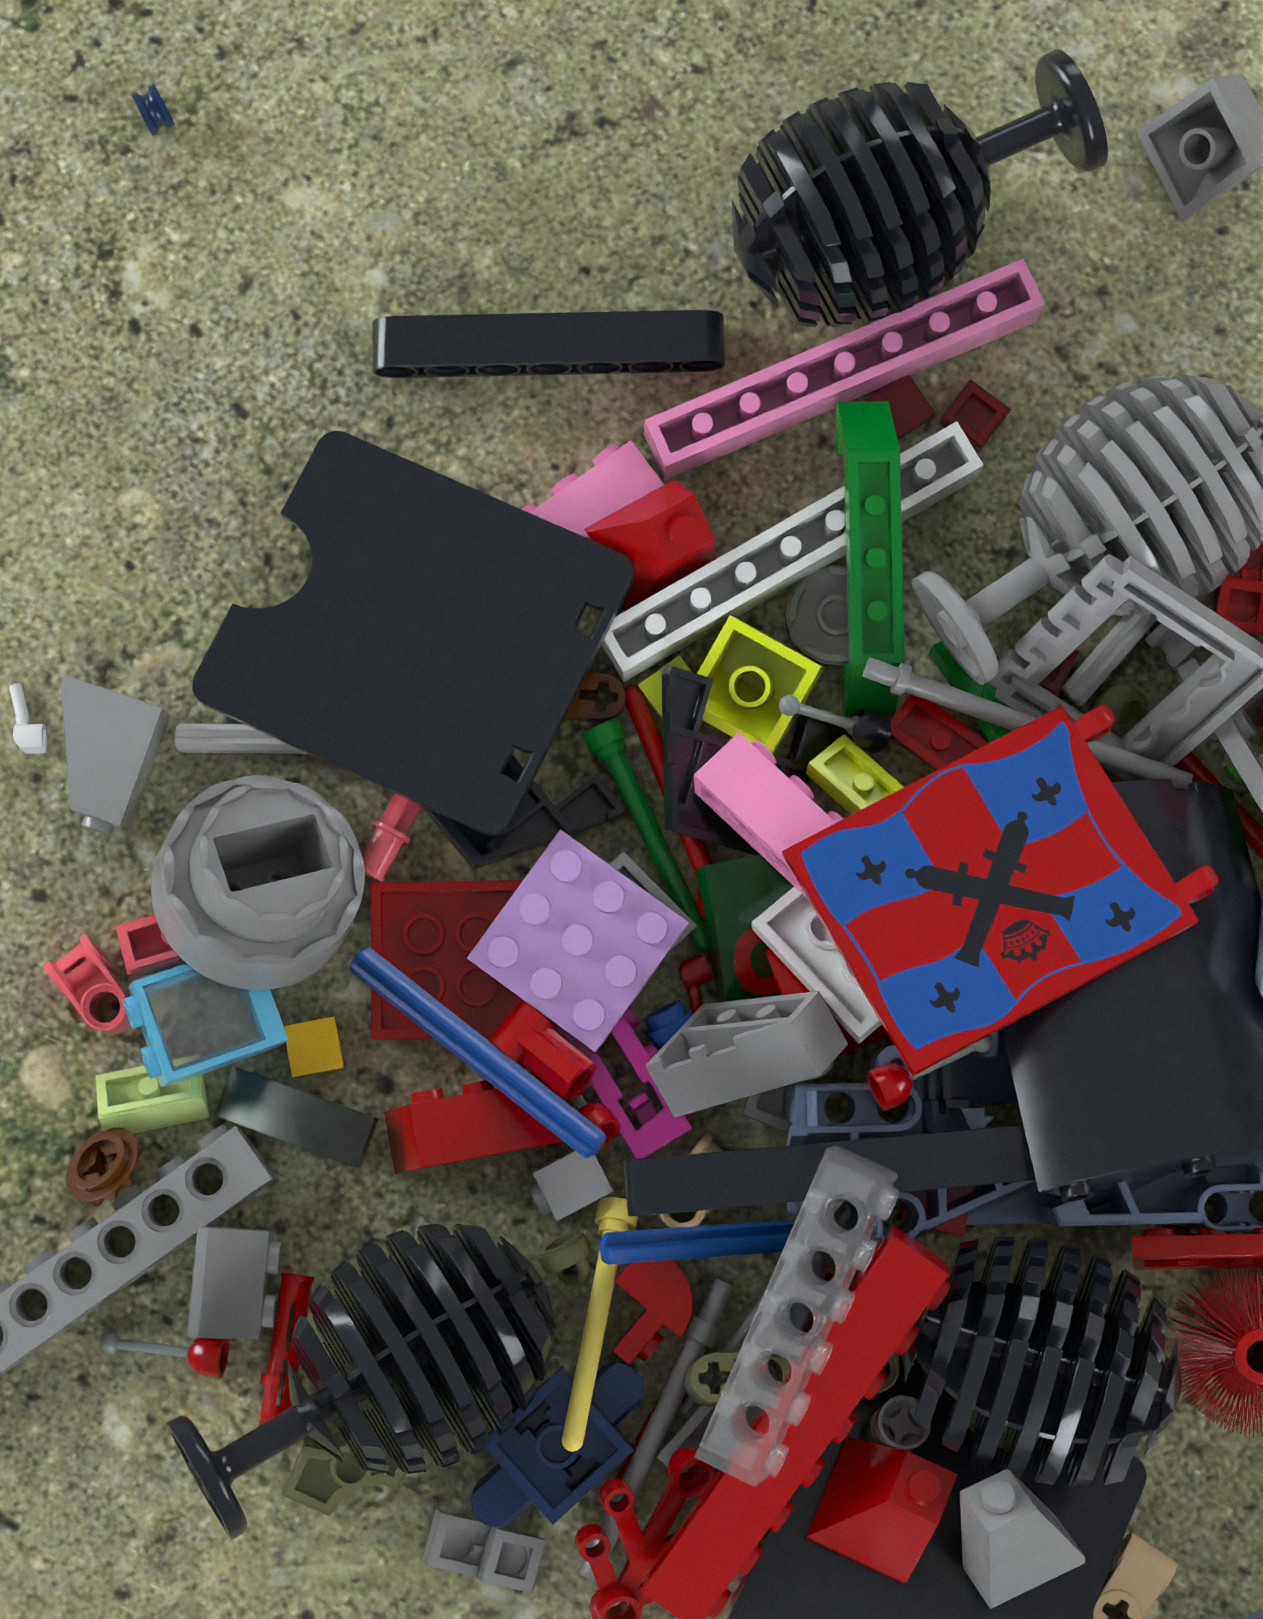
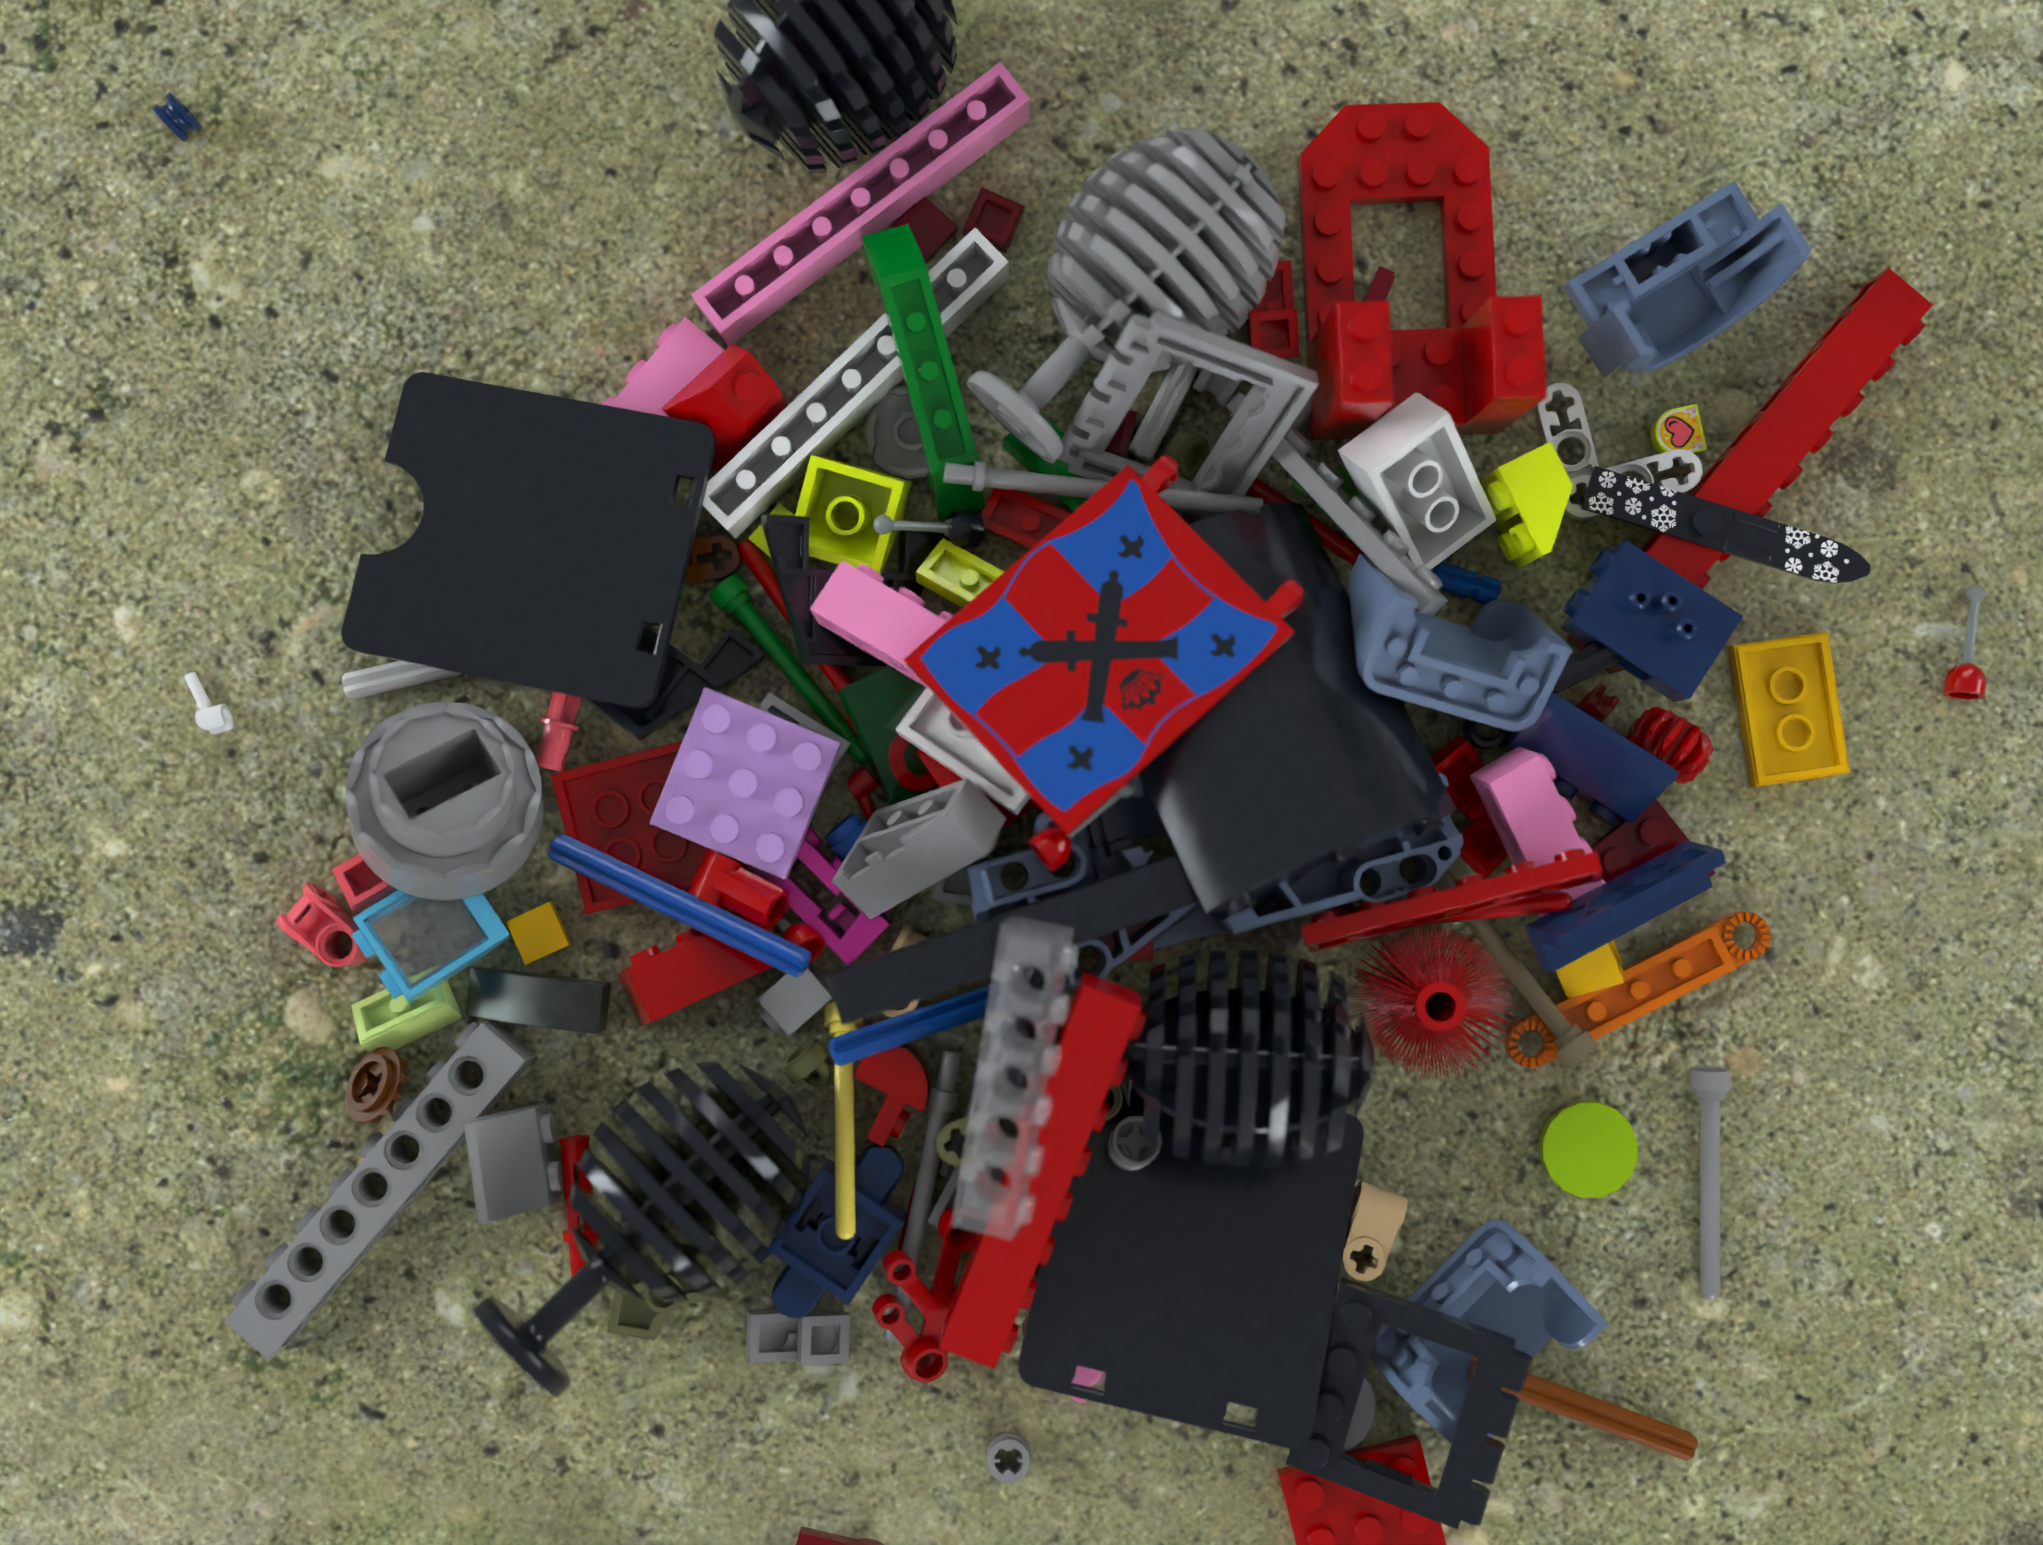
camera: 15 degrees left, 5 degrees up
light grey slope [61,675,170,836] -> none
hinge [100,1332,229,1378] -> none
black beam [372,310,725,378] -> none
red slope [805,1437,958,1584] -> none
light grey slope [960,1469,1085,1609] -> none

